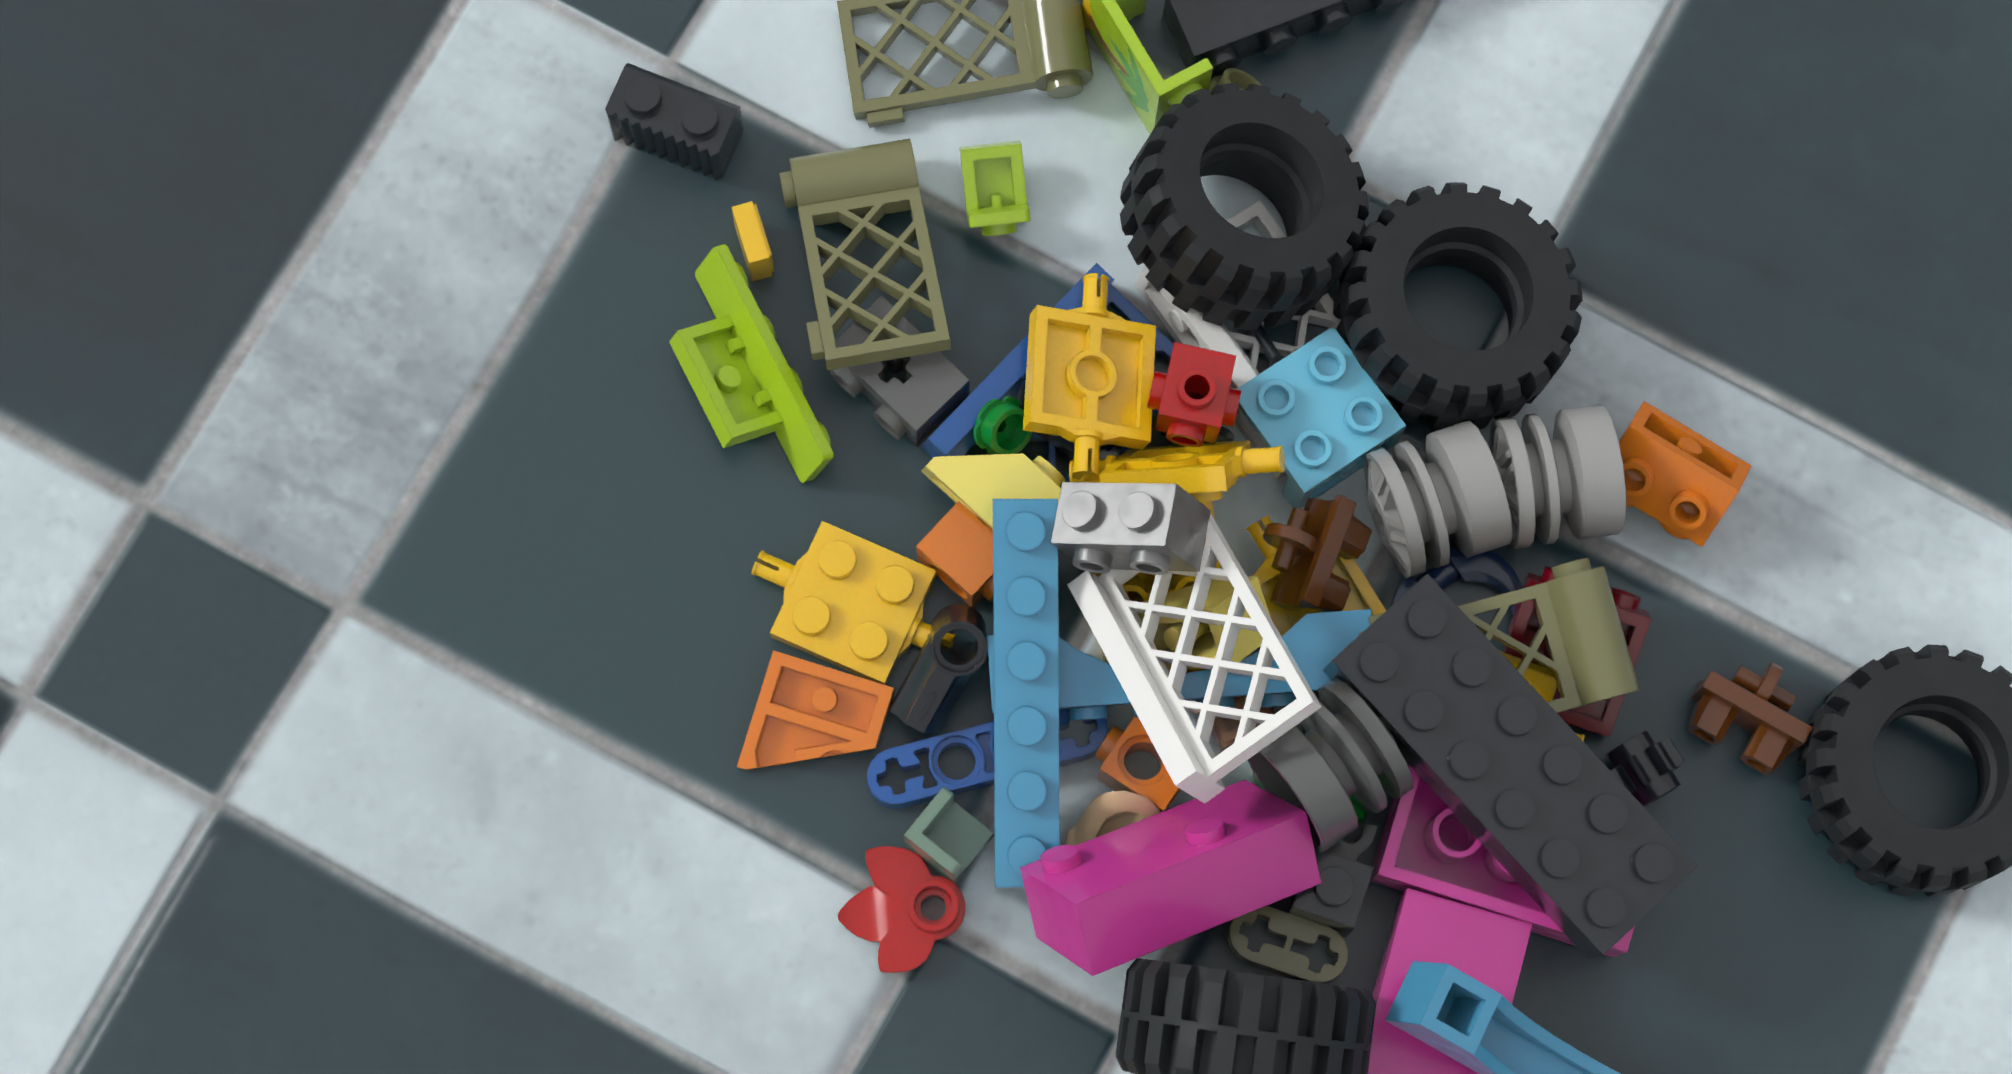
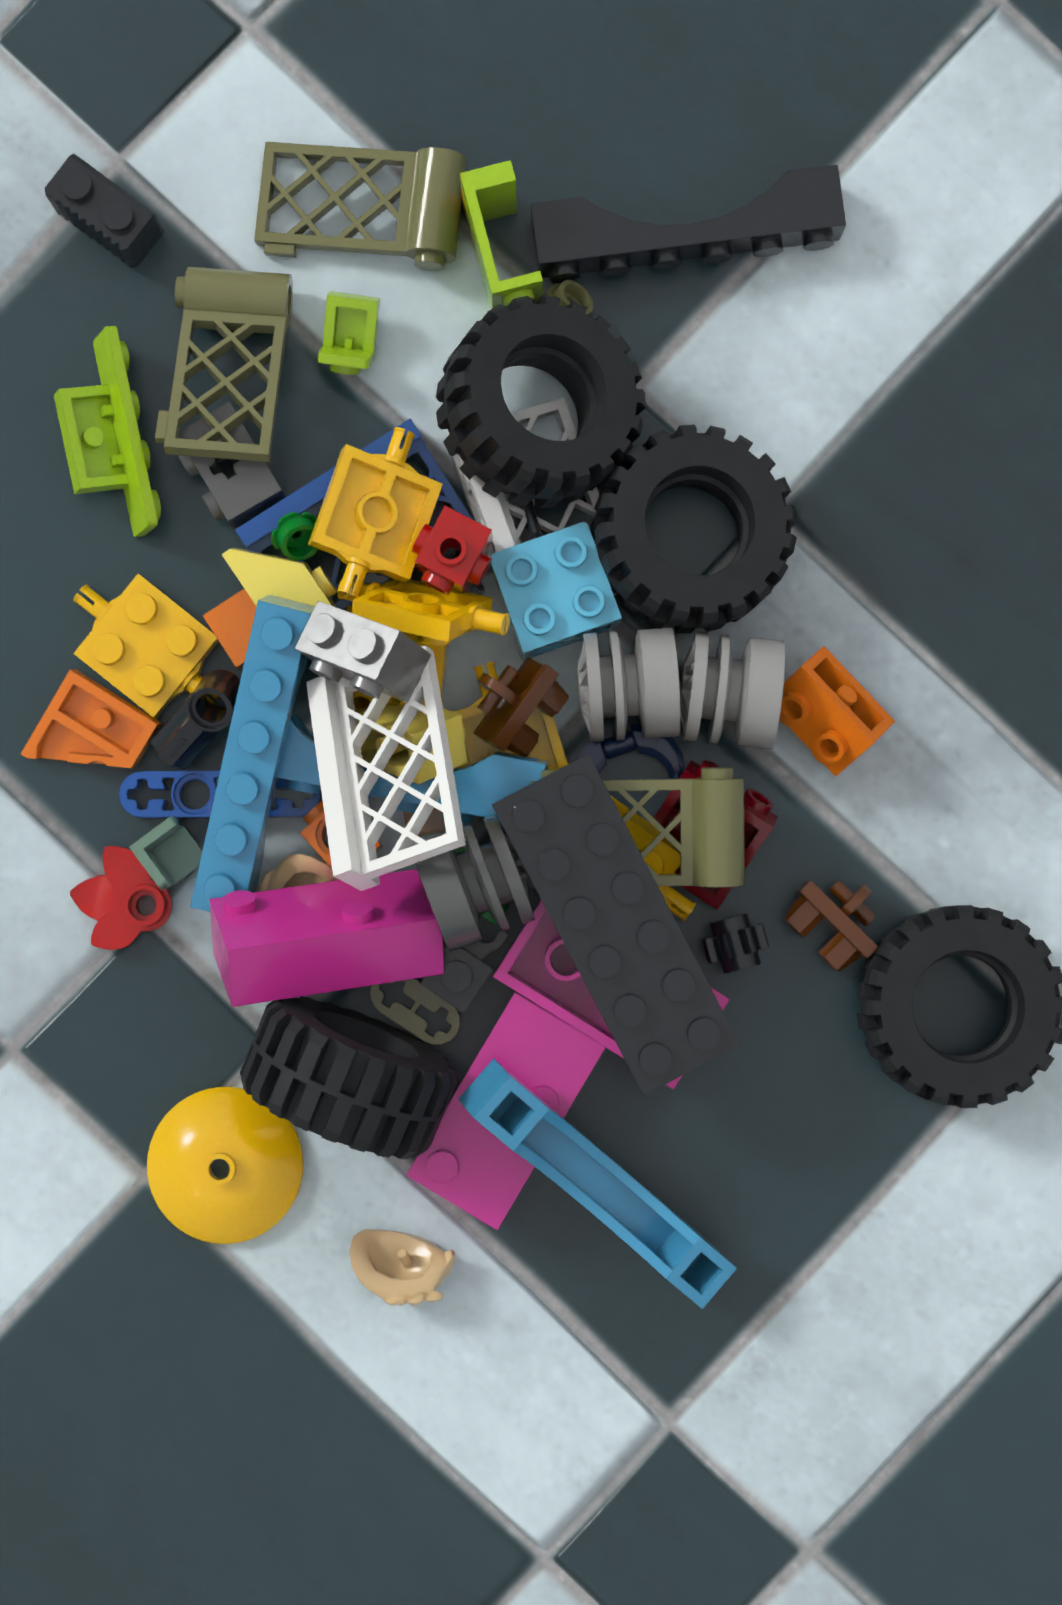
camera: 20 degrees right, 10 degrees up
yellow tile [732,201,774,282] -> none

